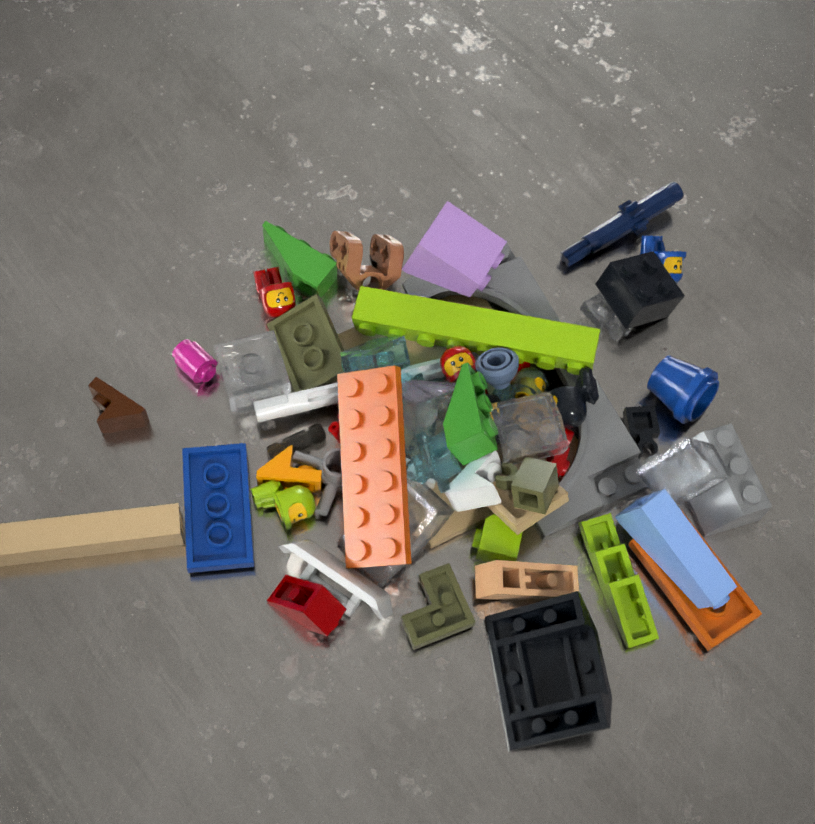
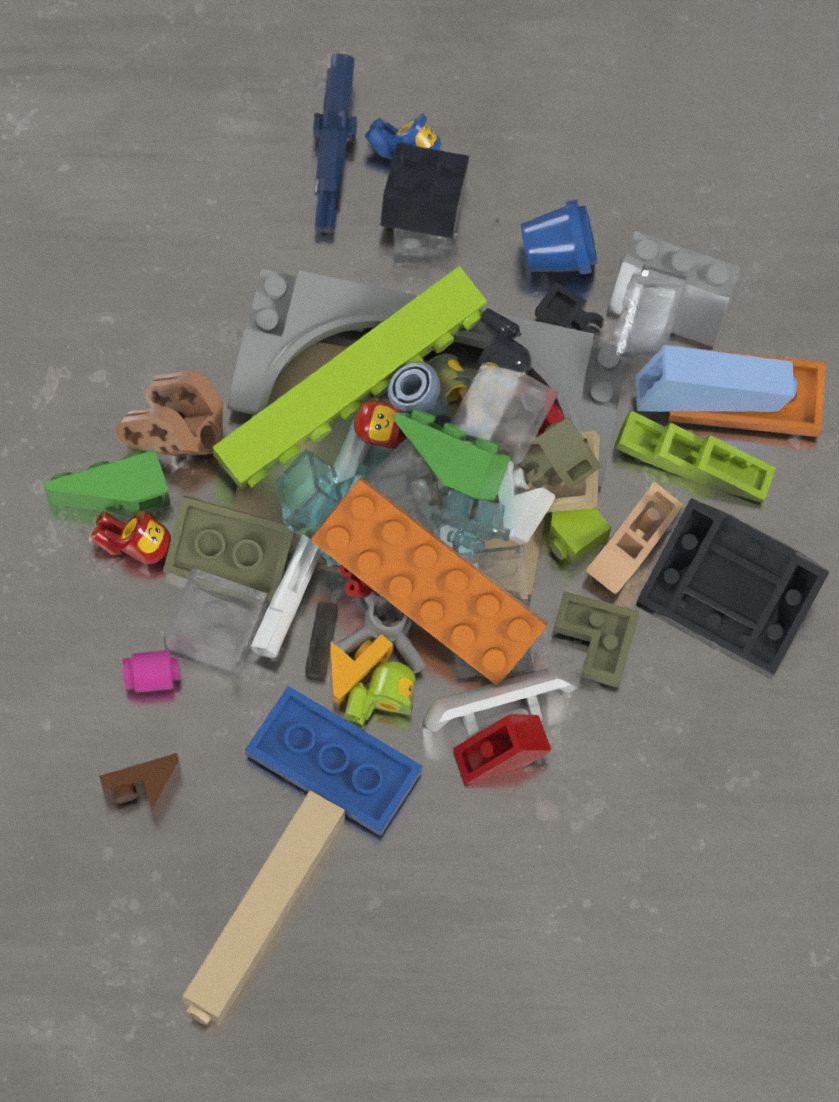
camera: 50 degrees left, 5 degrees up
lavender slope [401,201,507,298] -> none

